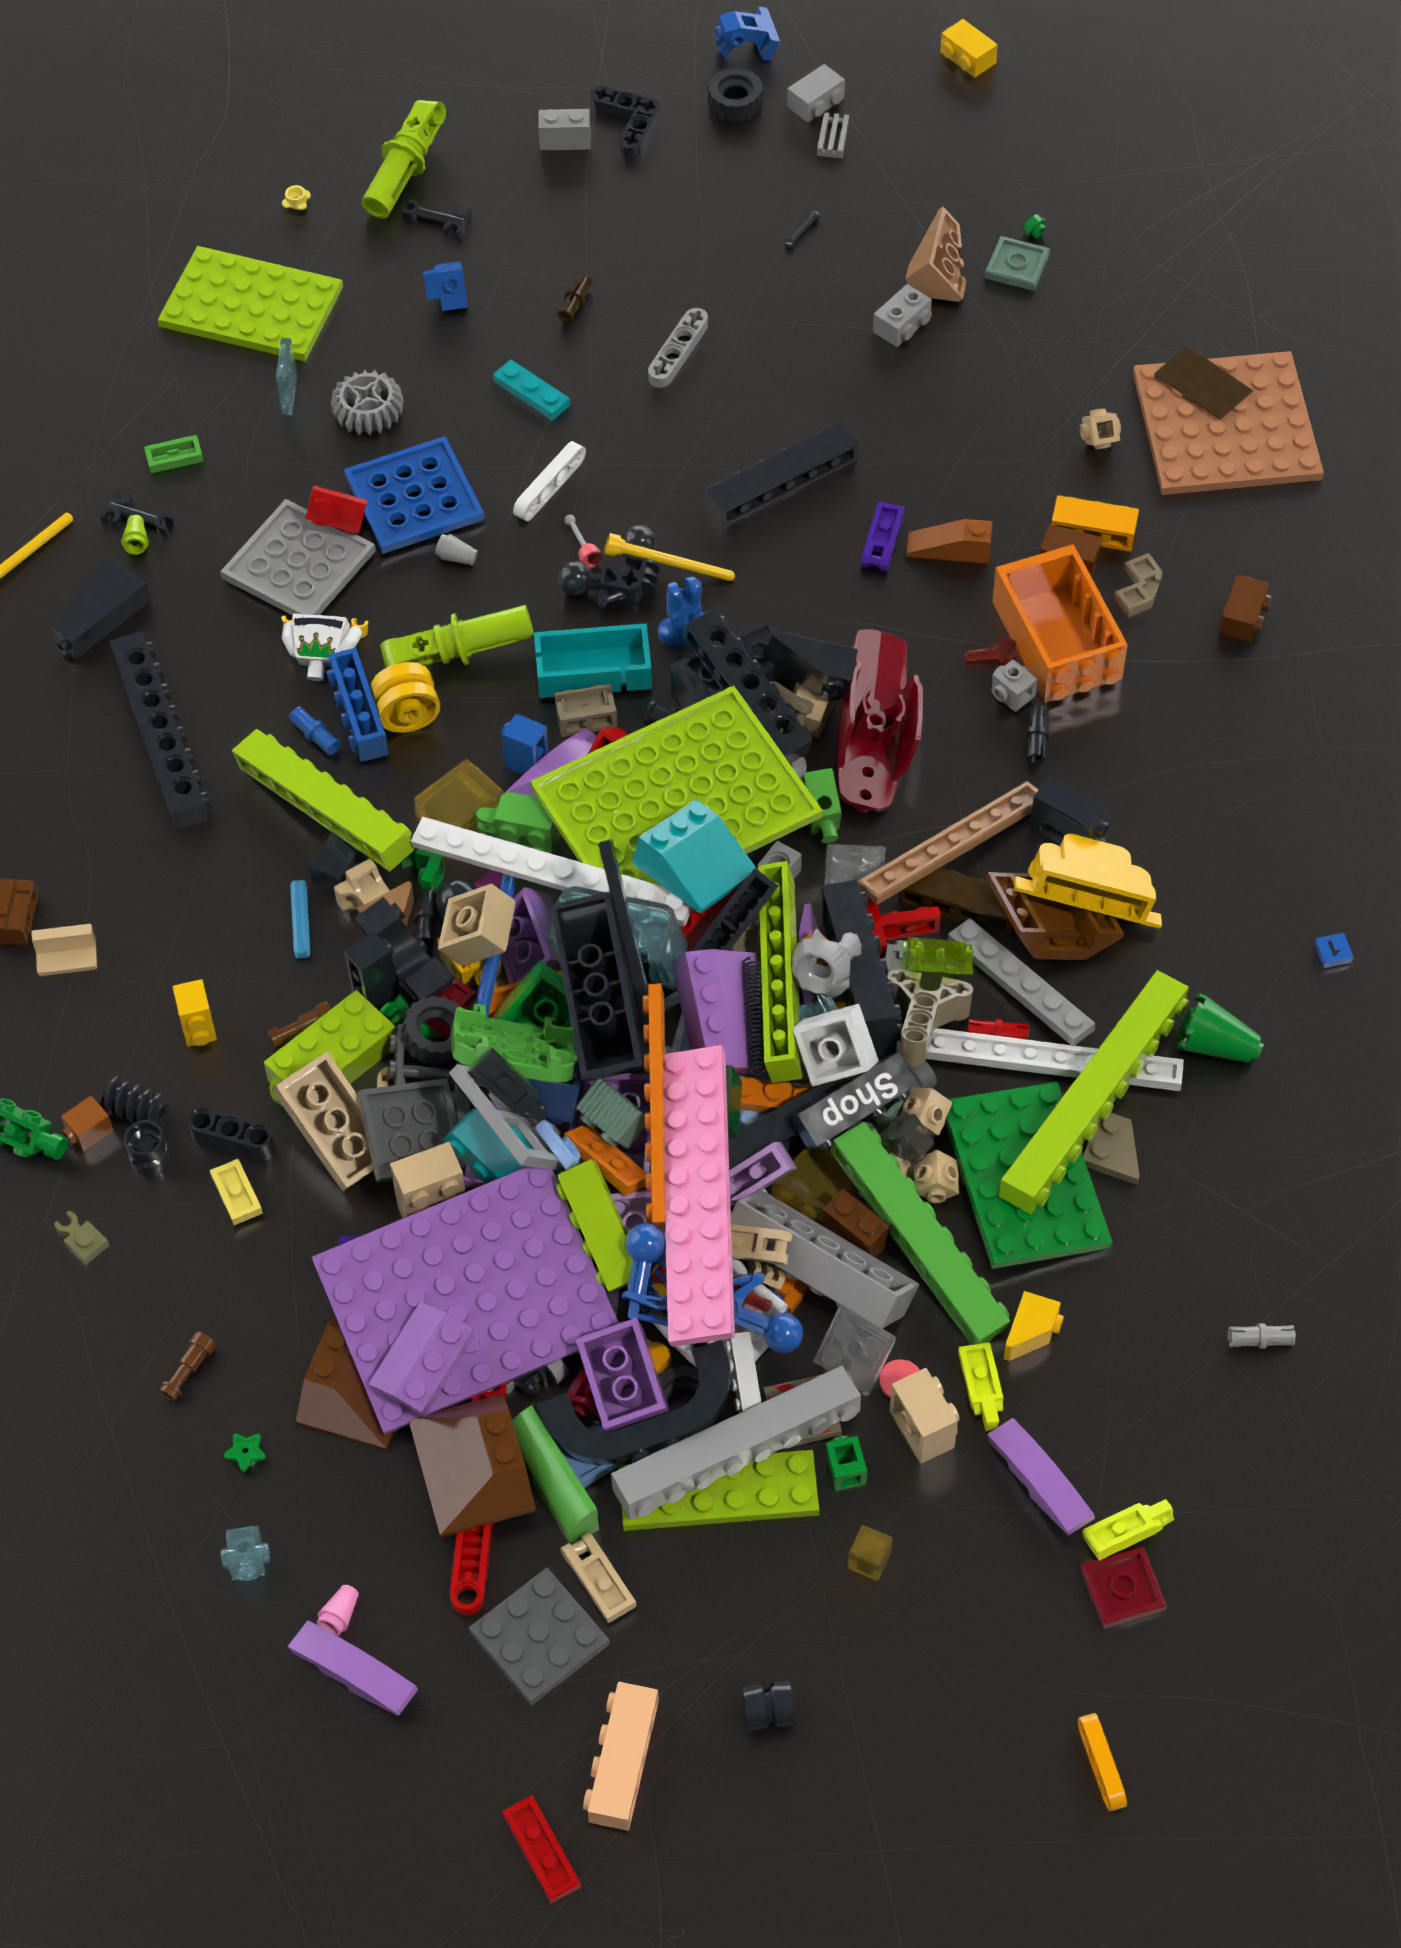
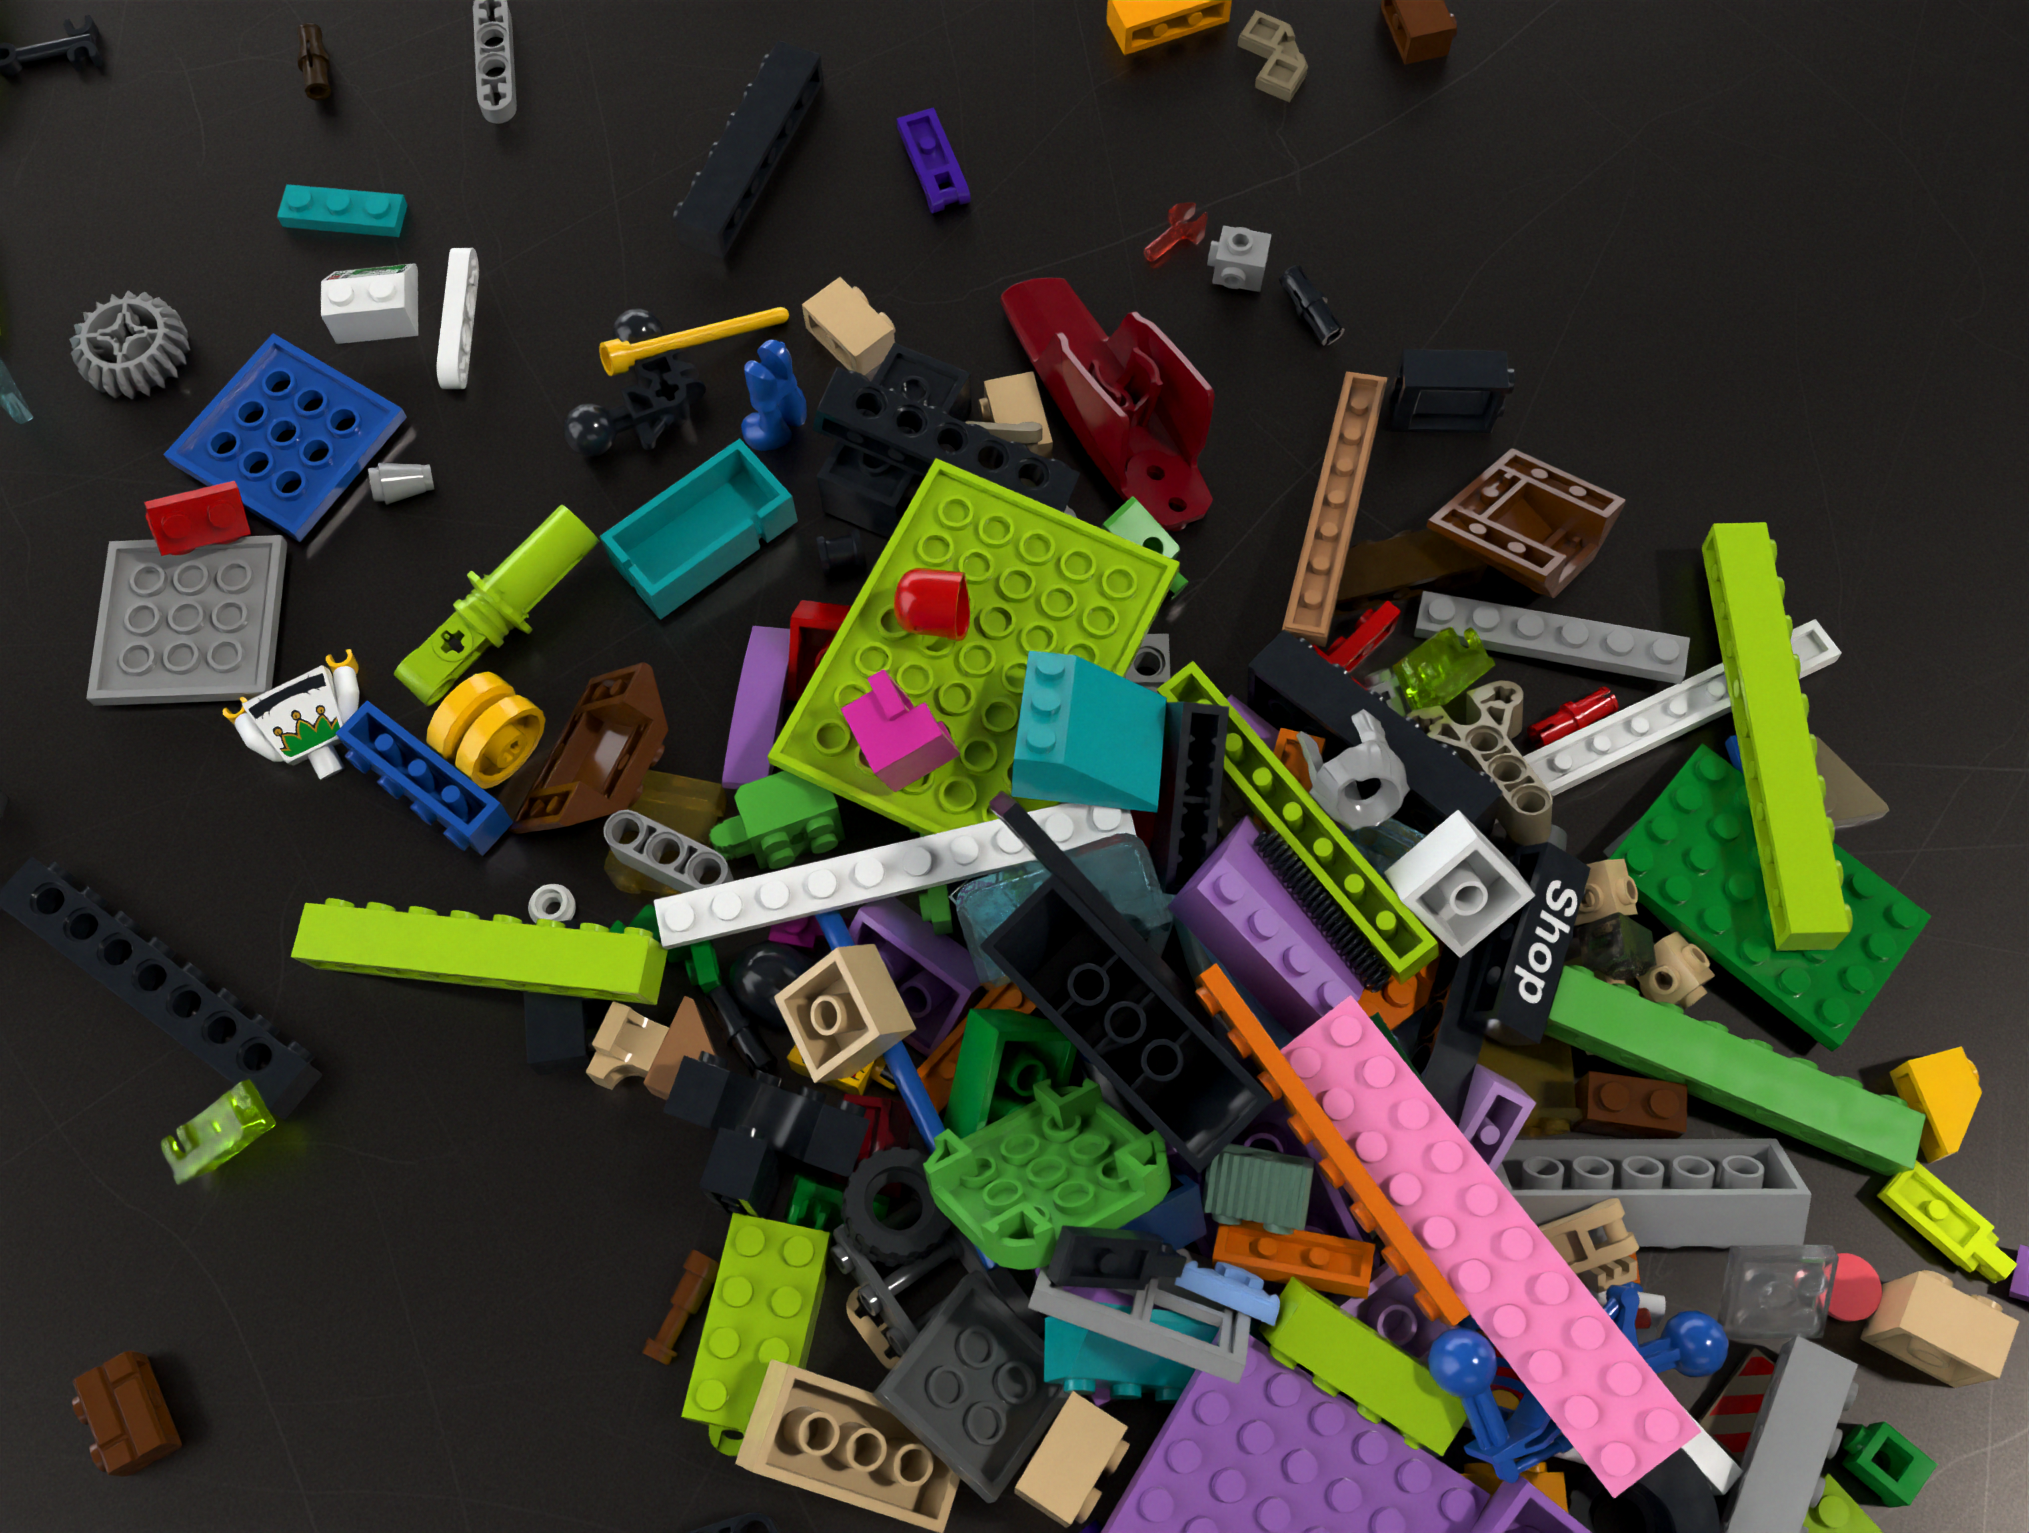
camera: 35 degrees left, 10 degrees up
tan panel [32,924,97,976] -> none
yellow brick [173,979,217,1047] -> none
blue pin [289,706,341,755] -> none
dark azure axle [290,880,310,959] -> none
blue brick [423,261,468,311] -> none
blue brick [501,714,549,775] -> none
dark tan hinge [554,684,617,737] -> none
coral hinge [565,515,602,568] -> none
black slope [762,630,858,701] -> none
clear plate [825,844,886,885] -> none
dark orange slope [906,519,992,564] -> none
orange container [992,544,1128,703] -> none
yellow brick [1014,834,1162,929] -> none
reddish brown brick [1039,524,1102,578] -> none
green cone [1175,993,1264,1063] -> none
blue tile [1314,933,1353,968] -> none
none -> clear neon green hinge [161,1079,276,1184]
none -> white slope [321,264,418,344]
none -> reddish brown slope [508,662,668,834]
none -> white plate [528,884,576,924]
none -> light grey beam [604,810,734,893]
none -> tan brick [802,277,896,375]
none -> dark pink plate [841,669,961,792]
none -> red helmet [894,568,971,641]

